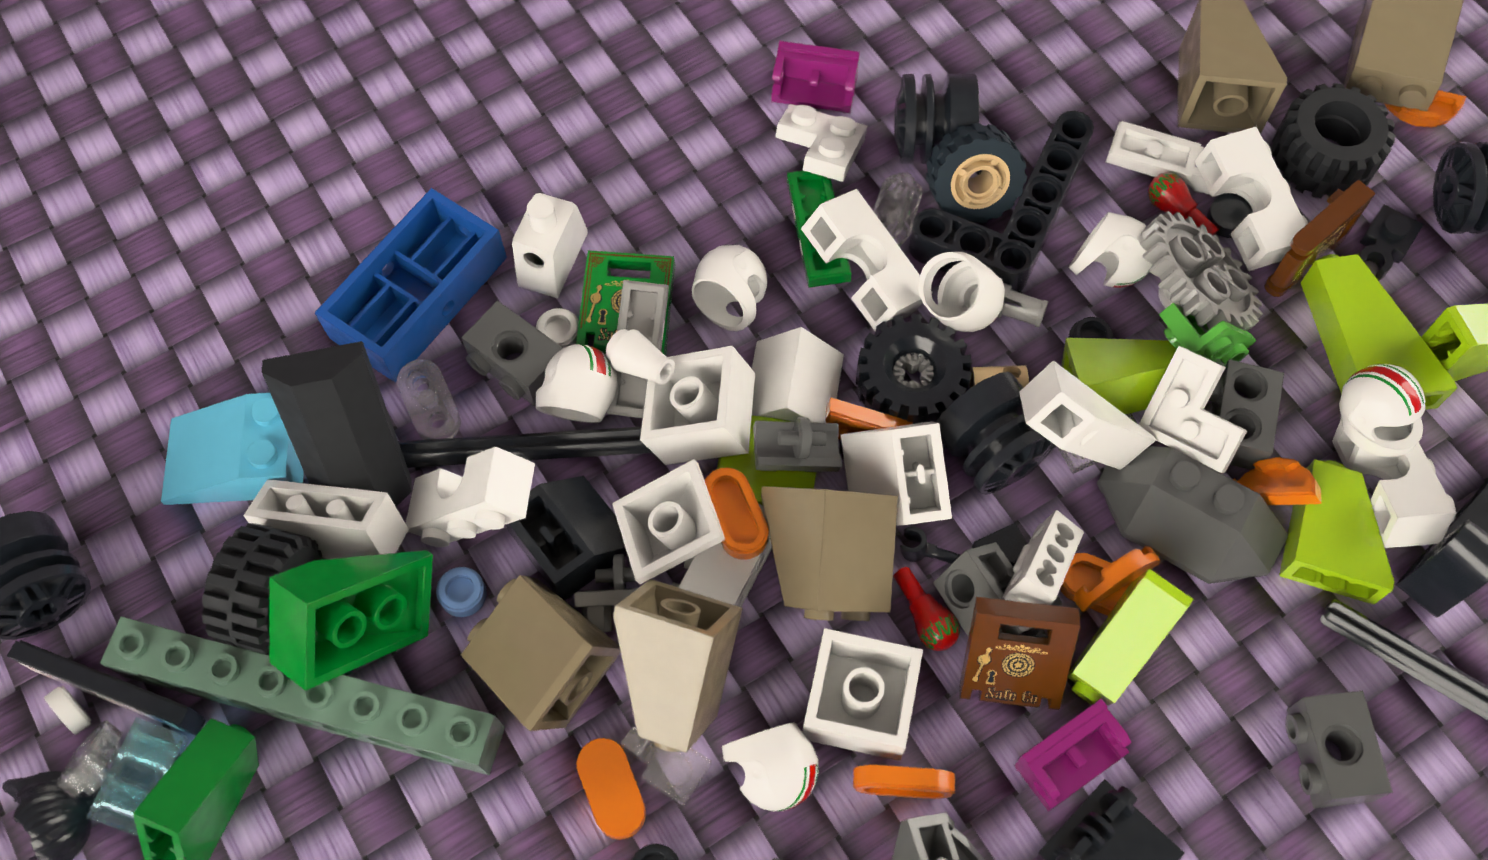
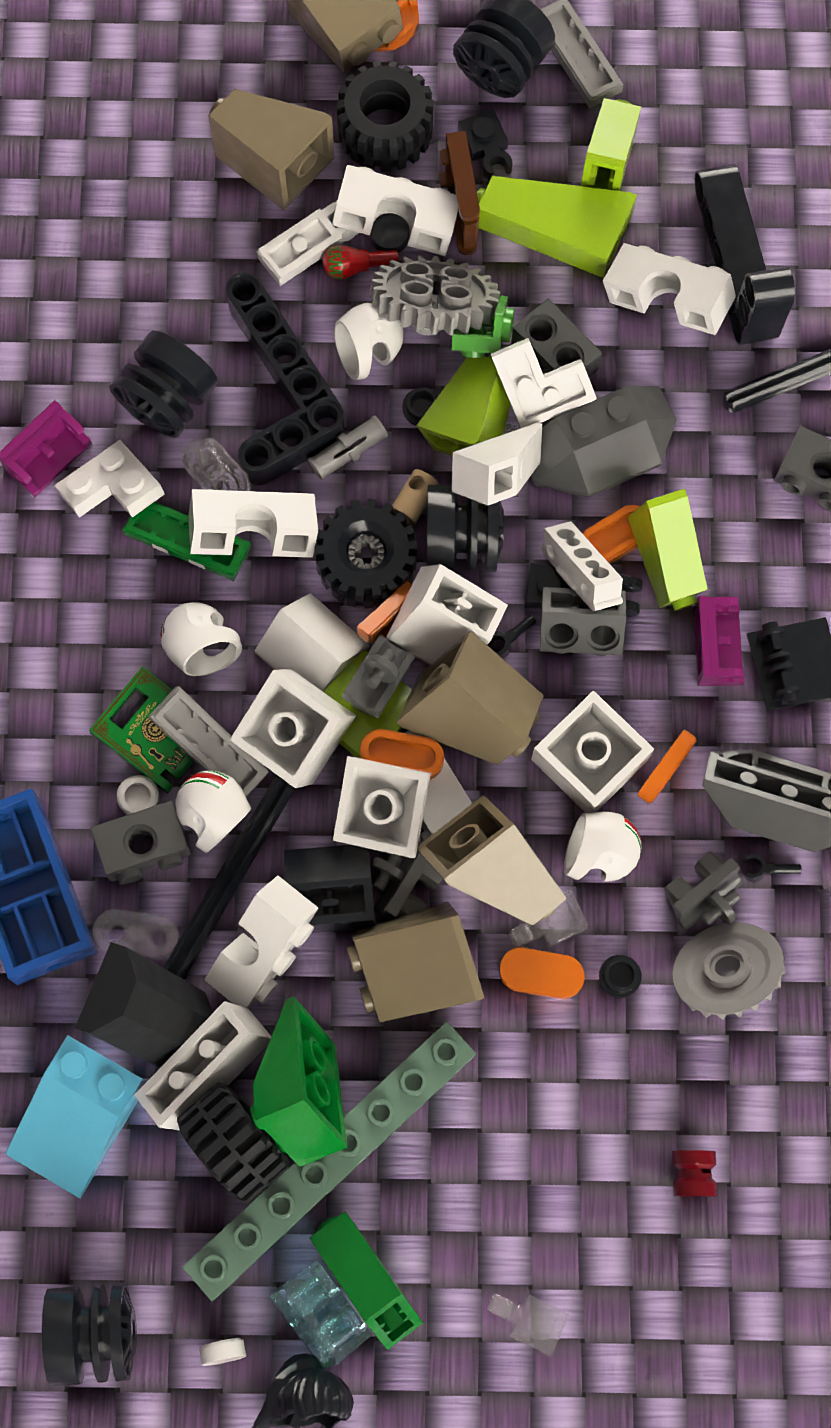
camera: 60 degrees left, 10 degrees up
black tile [7,640,205,736] -> none
clear plate [56,720,124,798] -> none
medium blue tile [436,567,487,617] -> none
white torso [512,193,588,298] -> none
white cone [606,329,675,385] -> none
red piece [893,567,960,651] -> none
white helmet [918,252,1005,332] -> none
black wheel [926,123,1027,224] -> none
reddish brown container [959,597,1080,710] -> none
orange tile [1073,546,1161,612] -> none
orange tile [1233,457,1321,505] -> none
lime slope [1279,459,1395,605] -> none
white helmet [1339,364,1425,457] -> none

